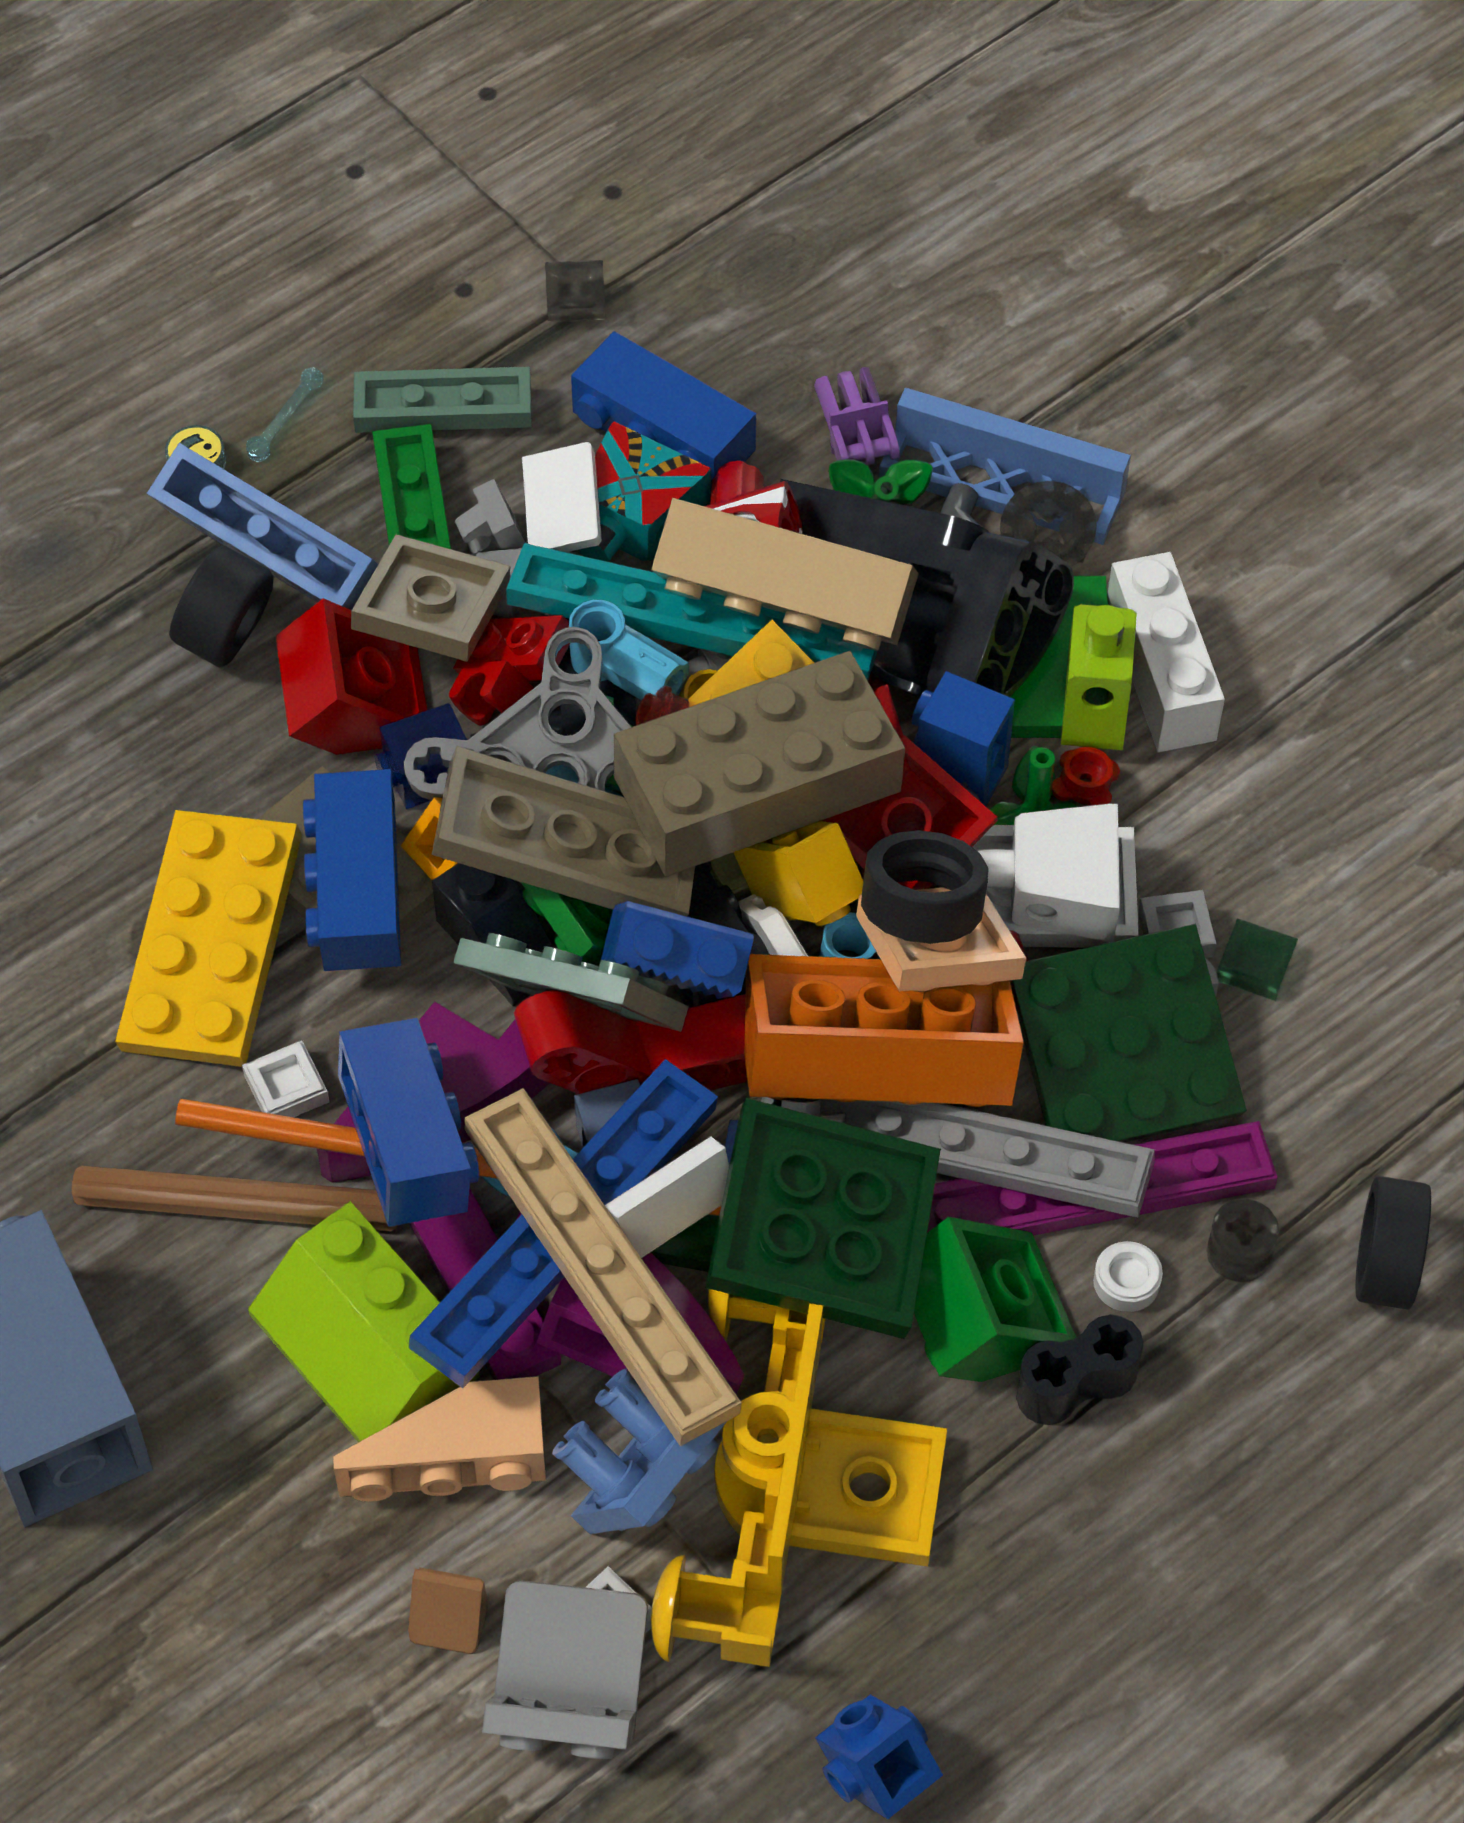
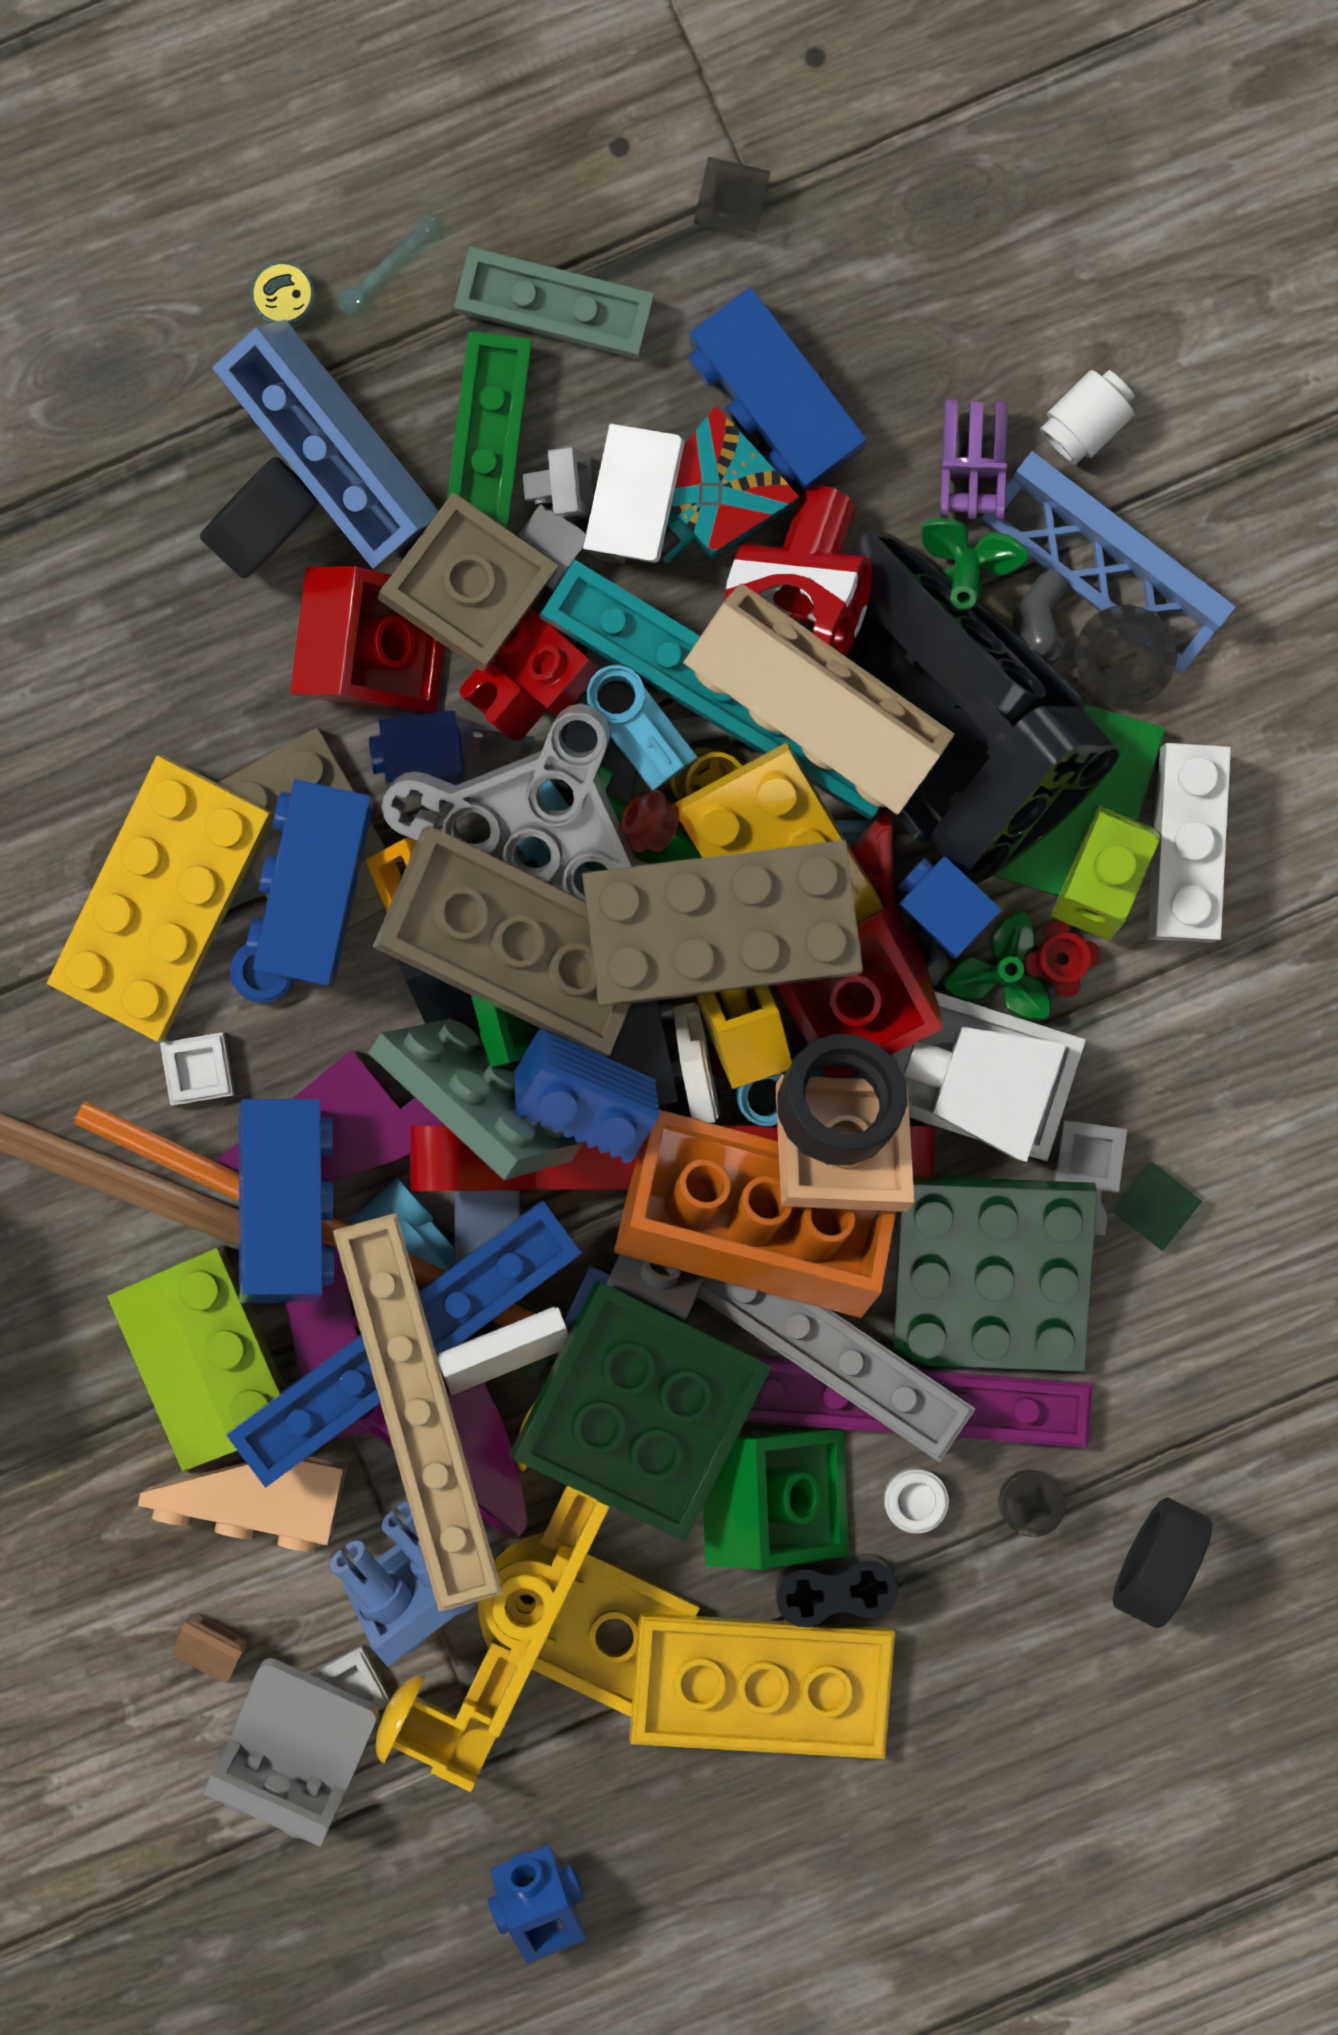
camera: 20 degrees right, 30 degrees up
none -> blue tile [230,944,295,1003]
none -> yellow tile [629,1612,895,1759]
none -> white brick [1040,370,1135,465]

